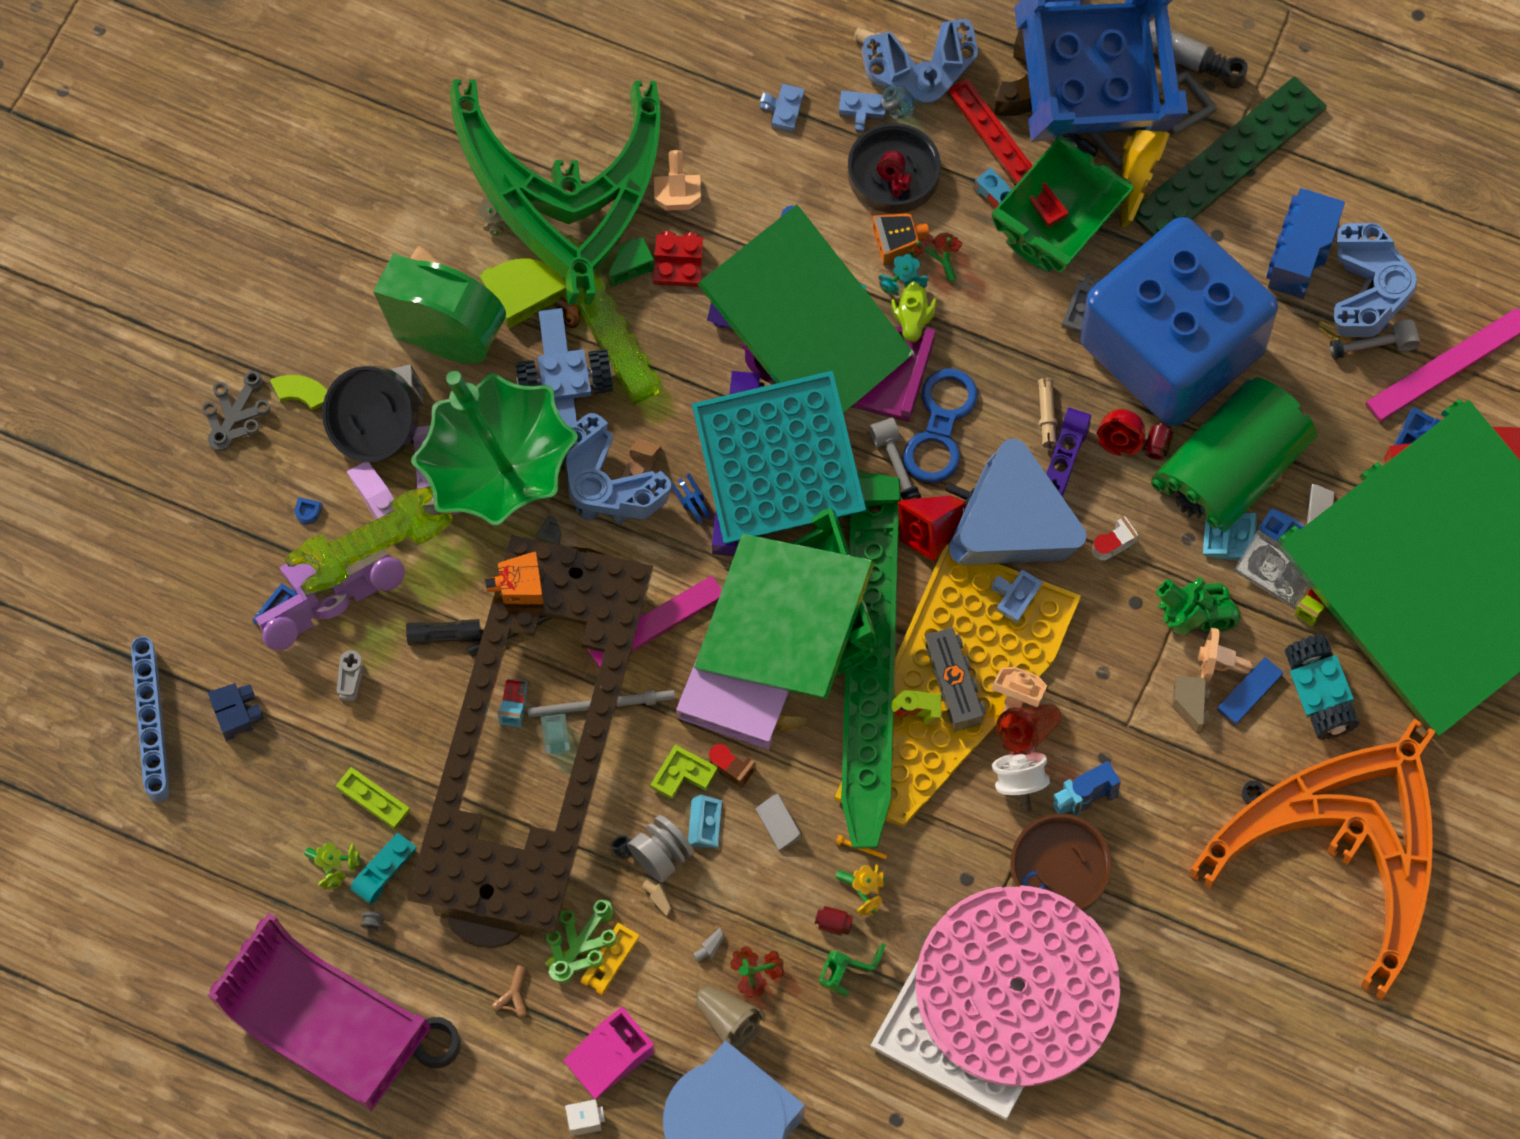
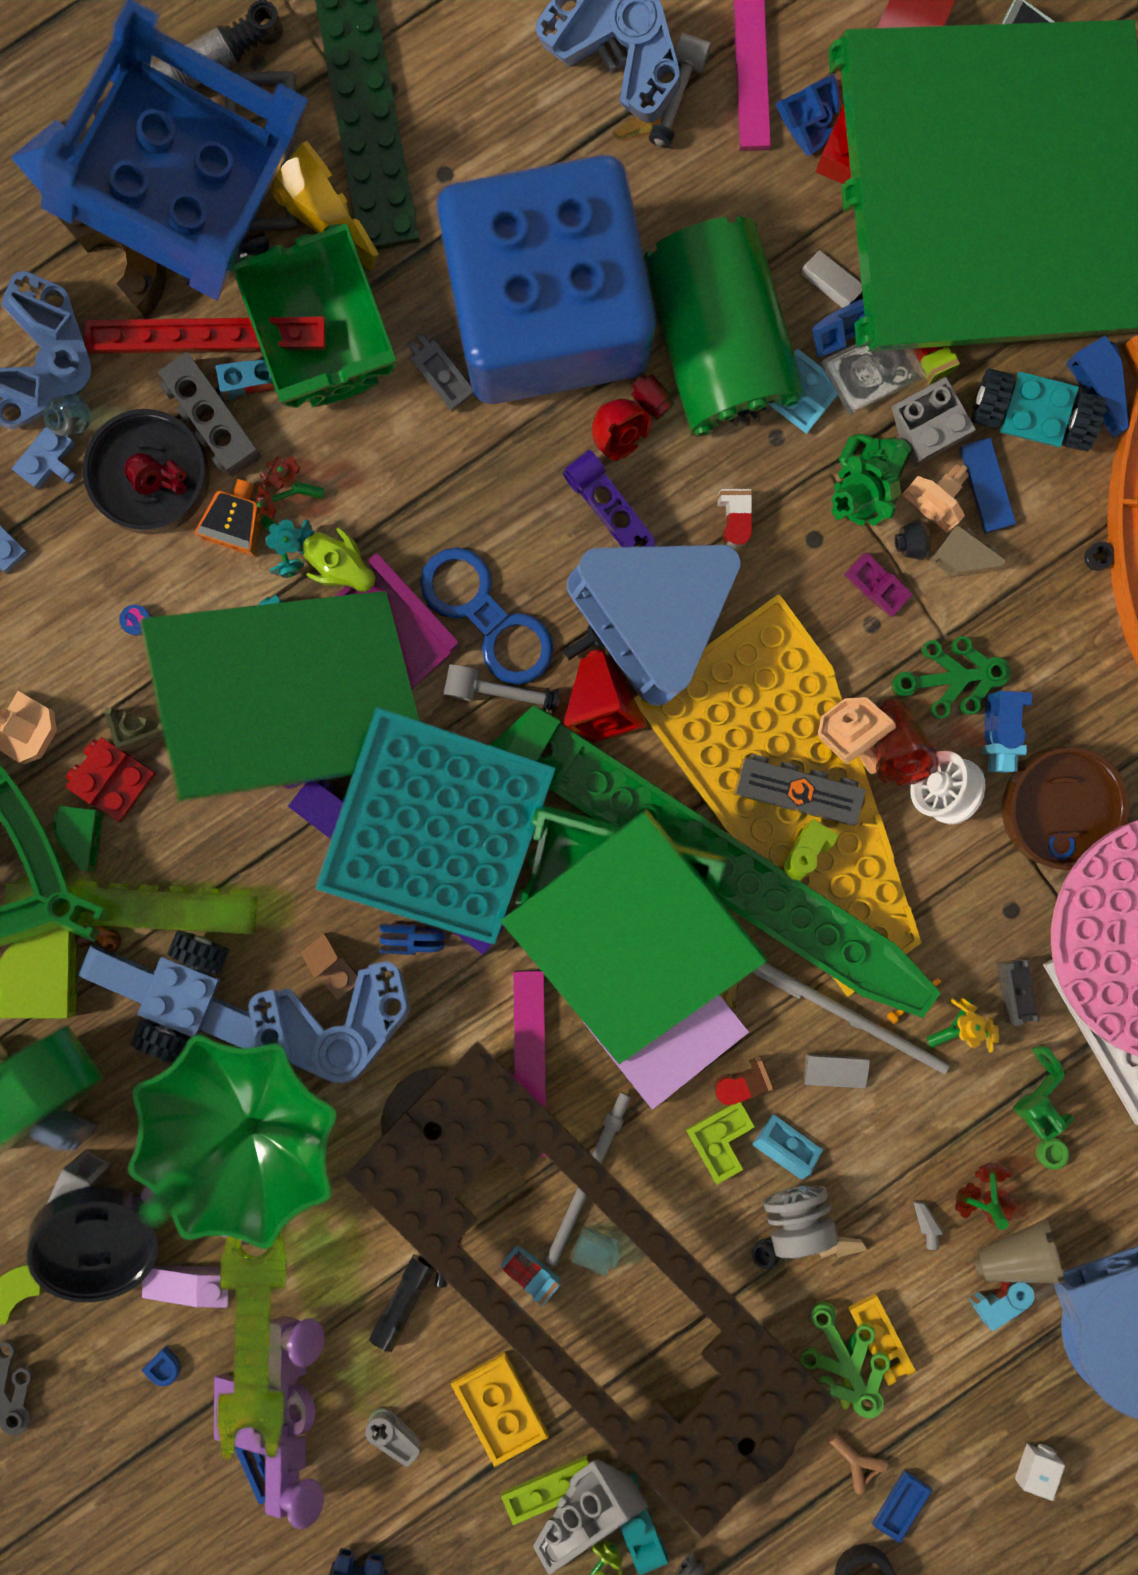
camera: 60 degrees left, 20 degrees up
orange torso [485,552,543,604] -> none
dark grey tile [537,515,561,545] -> none
dark pink slope [563,1006,655,1100] -> none
dark red brick [815,906,853,936] -> none
medium blue plate [991,570,1043,623] -> none
tan pin [1038,378,1058,448] -> none
blue piece [1266,188,1345,299] -> none
none -> sand blue slope [30,1110,98,1151]
none -> olive slope [104,707,164,753]
none -> dark grey brick [158,351,262,477]
none -> yellow tile [451,1352,549,1467]
none -> light grey wedge [533,1459,648,1575]
none -> light grey bar [751,962,950,1074]
none -> magenta slope [844,553,913,617]
none -> blue tile [872,1469,933,1543]
none -> green plant [891,636,1011,719]
none -> light grey slope [892,377,976,467]
none -> black cone [894,519,931,561]
none -> medium azure leg [968,1282,1034,1332]
none -> dark grey hinge [996,958,1040,1026]
none -> bright green tile [1036,1138,1069,1170]
none -> blue slope [1066,335,1129,438]

